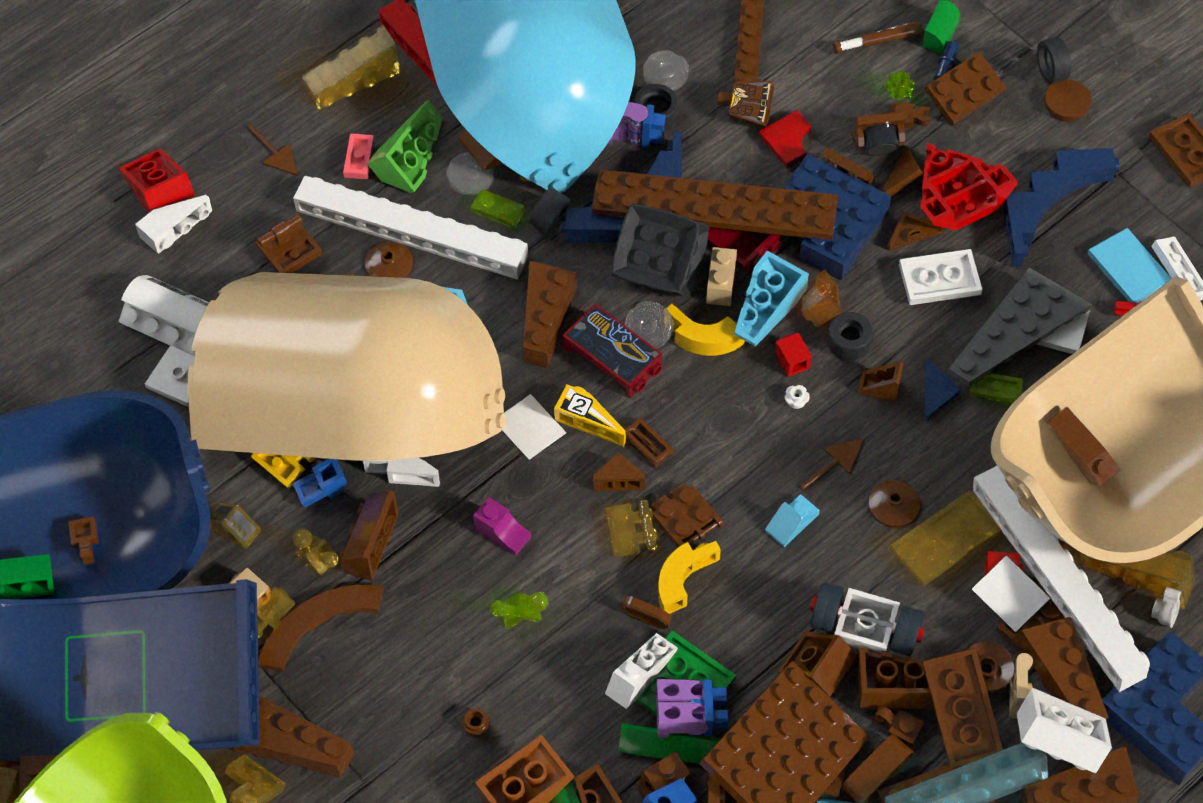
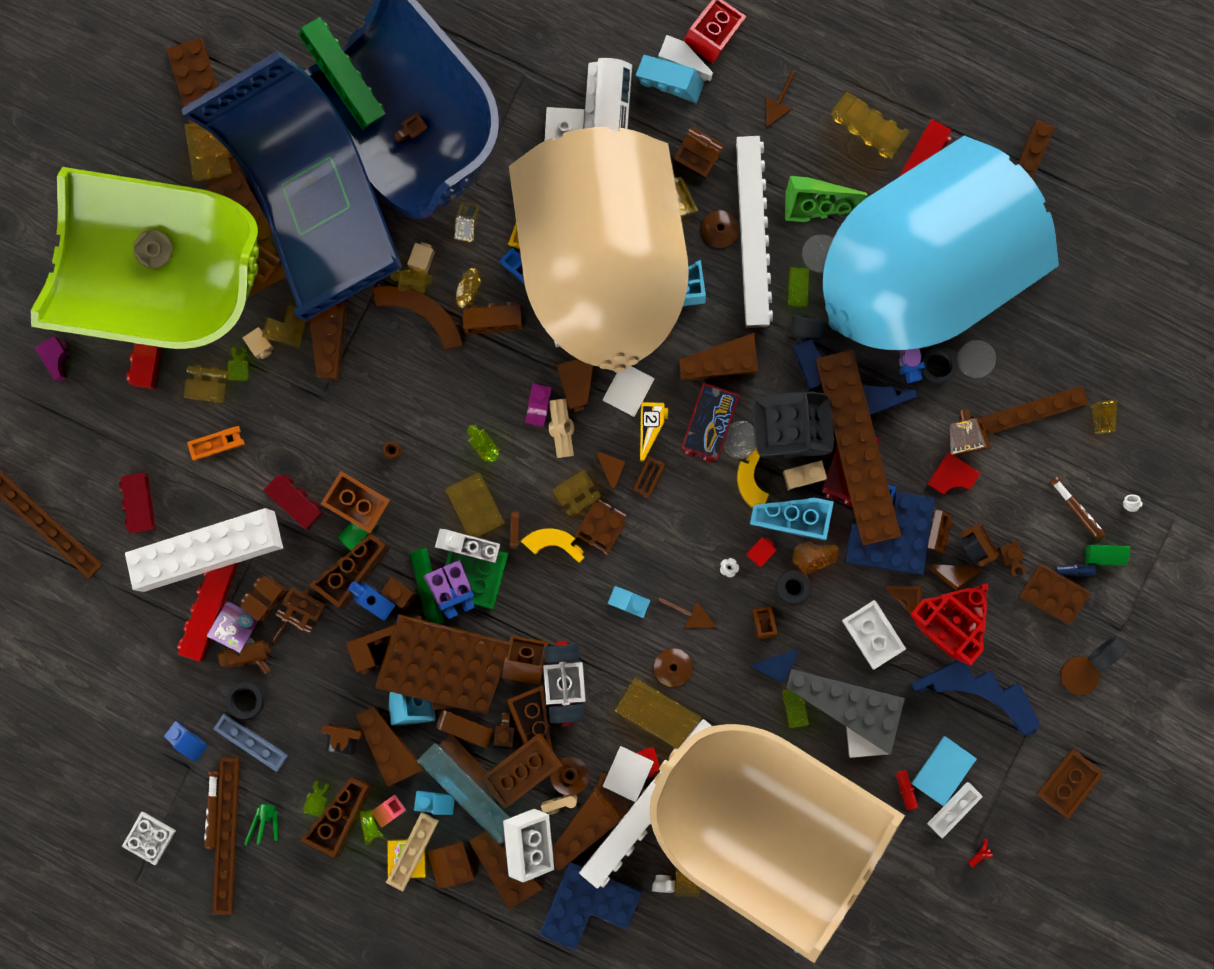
camera: 70 degrees right, 25 degrees up
coral plate [343,134,374,179] -> none
clear neon green gear [885,70,915,100] -> none
reddish brown slope [1046,407,1120,486] -> none
none -> clear yellow plate [445,472,505,538]
none -> tan piece [549,399,574,458]
none -> reddish brown slope [556,359,594,413]
none -> medium azure wedge [636,55,704,103]

